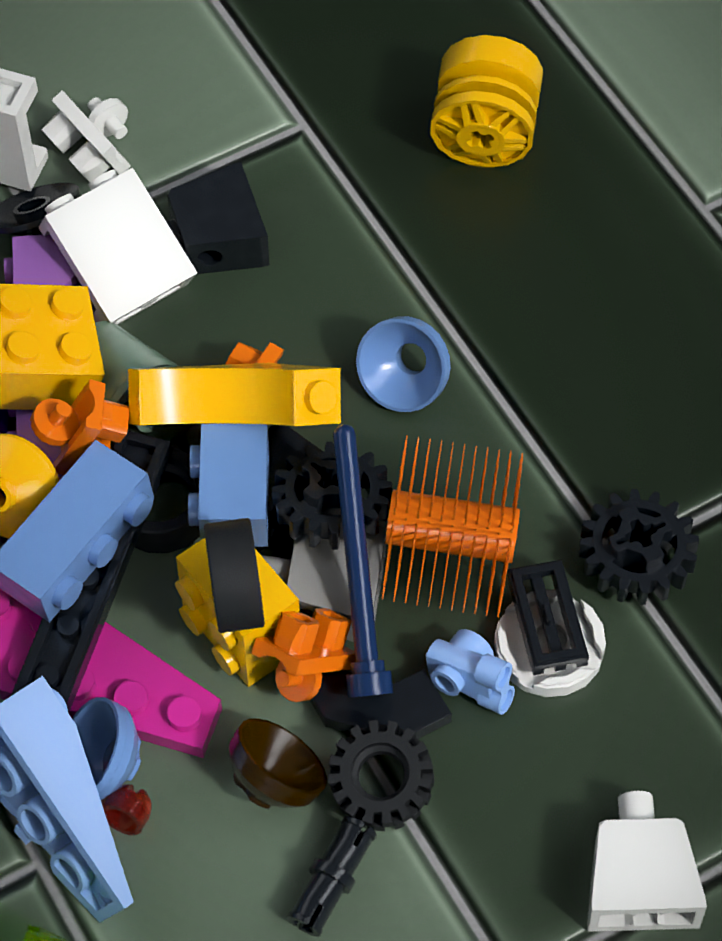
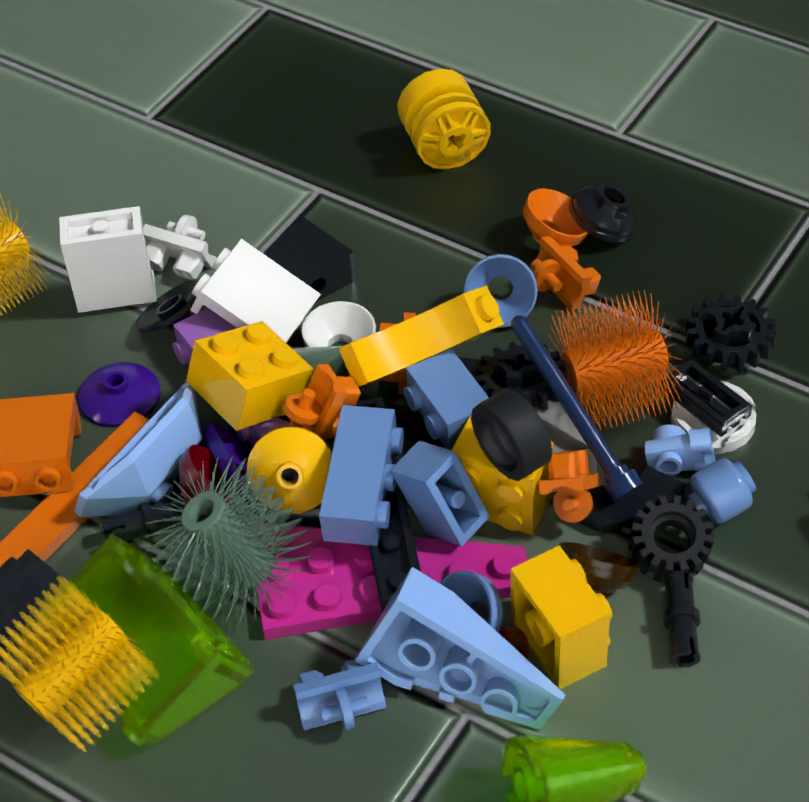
camera: 25 degrees left, 10 degrees down
none -> white piece [302,301,376,347]
none -> medium blue brick [390,441,490,547]
none -> yellow brick [510,545,613,690]
none -> orange piece [523,188,588,246]
none -> orange hips [530,236,601,311]
none -> black piece [569,183,637,243]
none -> medium blue head [687,458,757,524]

